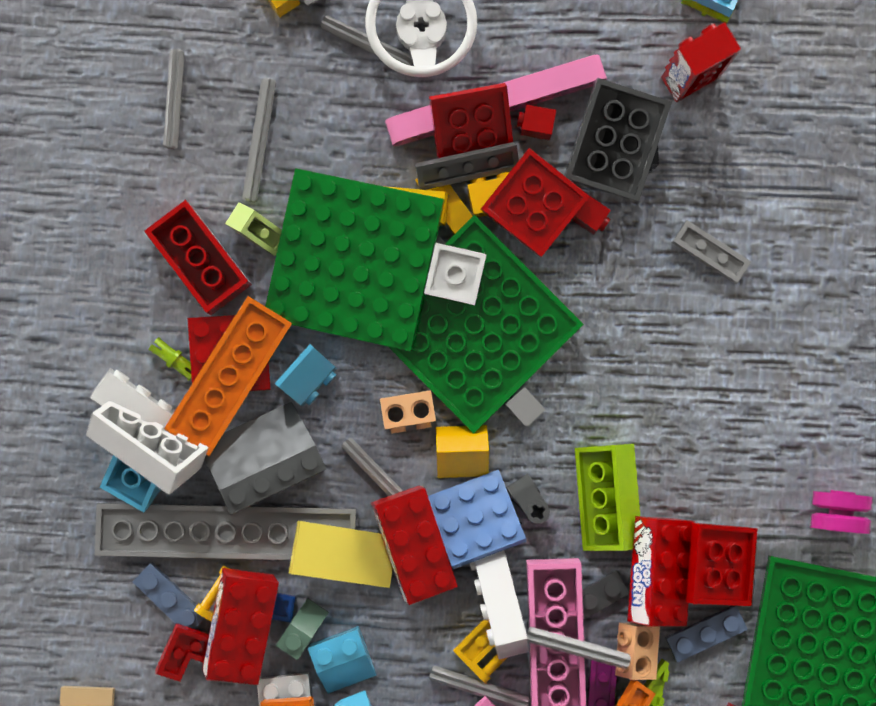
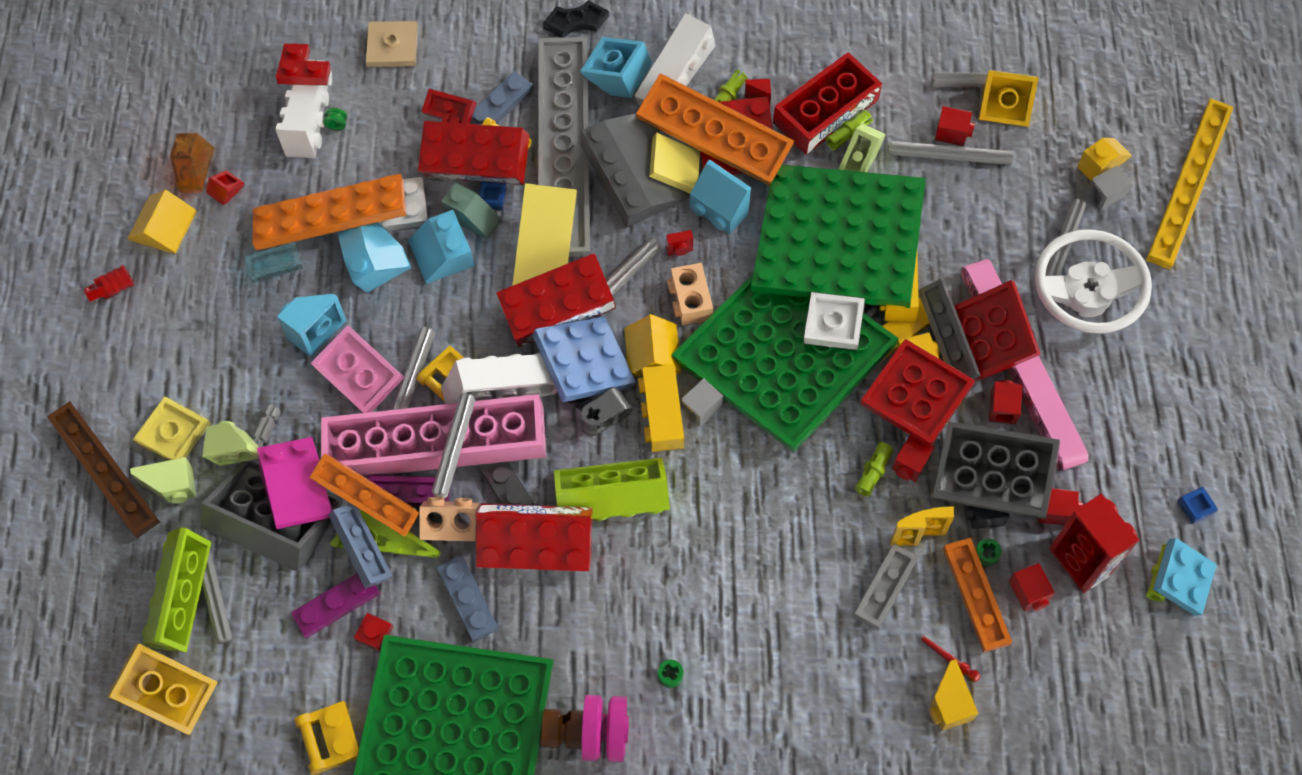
camera: 90 degrees right, 20 degrees down
white wedge [86,401,209,495] -> none
red plate [686,523,758,606] -> none
none -> reddish brown wheel [541,709,583,750]
none -> black tile [543,0,609,38]
none -> yellow brick [638,364,684,452]
none -> light yellow tile [649,133,700,194]
none -> green bush [658,659,684,688]
none -> red plate [666,230,694,256]
none -> red slope [744,79,771,105]
none -> lime pin [825,109,873,150]
none -> lime pin [854,442,894,497]
none -> yellow slope [890,507,954,546]
none -> red piece [921,636,980,683]
none -> yellow slope [929,659,979,731]
none -> red brick [935,106,975,146]
none -> orange plate [943,538,1012,653]
none -> green bush [975,538,1002,567]
none -> yellow slope [979,70,1039,127]
none -> red brick [1008,563,1055,611]
none -> red brick [1039,488,1083,526]

